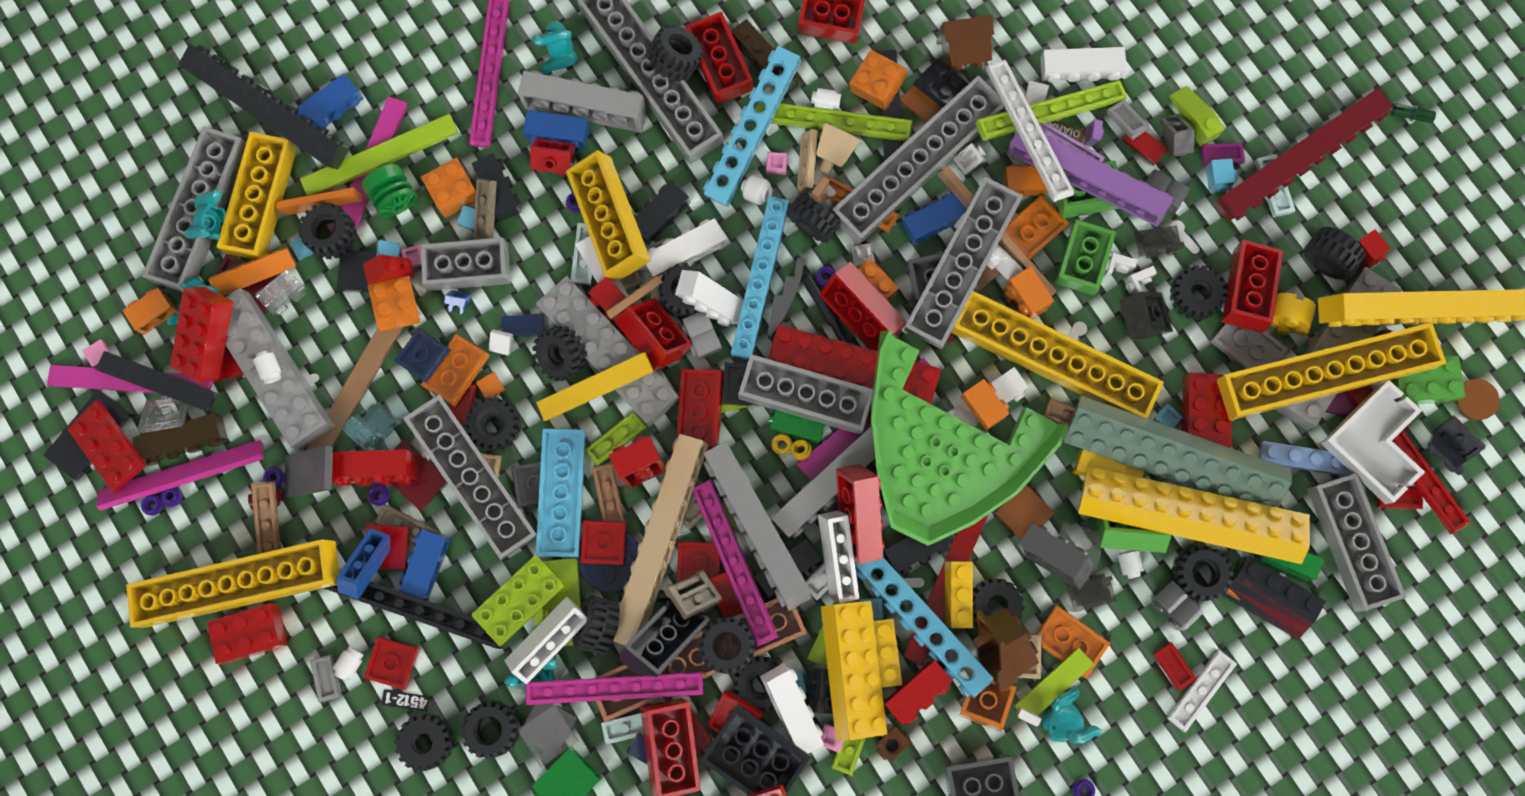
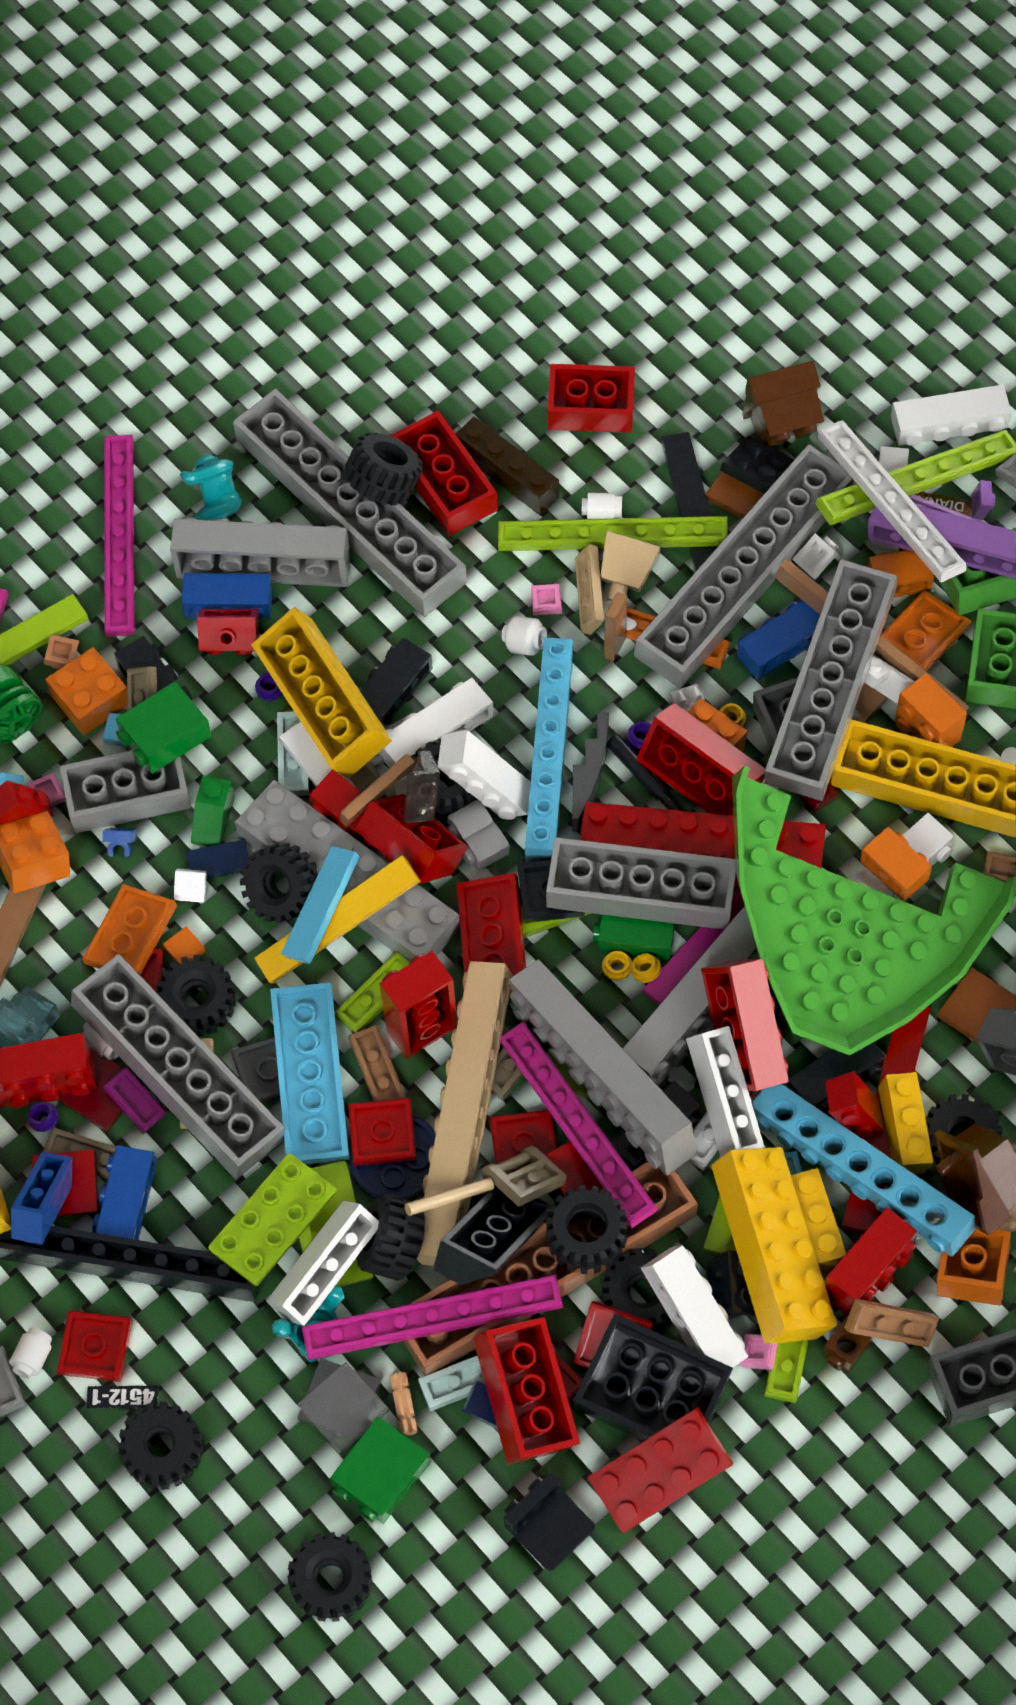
camera: 10 degrees left, 15 degrees down
dark blue tile [394,328,451,384] -> none
black tyre [461,702,520,759] -> none
medium azure brick [703,46,801,207] -> none
black tyre [786,194,840,243] -> none
orange brick [849,49,907,111] -> none
none -> nougat tile [43,634,79,670]
none -> magenta tile [102,1066,168,1134]
none -> green brick [116,682,212,774]
none -> green slope [191,776,235,847]
none -> medium azure tile [281,846,360,964]
none -> light nougat axle [390,1372,418,1436]
none -> clear smoke bracket [403,751,440,823]
none -> tan bar [405,1177,494,1216]
none -> yellow plate [719,703,746,727]
none -> red brick [825,1071,884,1139]
none -> medium nougat tile [844,1299,939,1347]

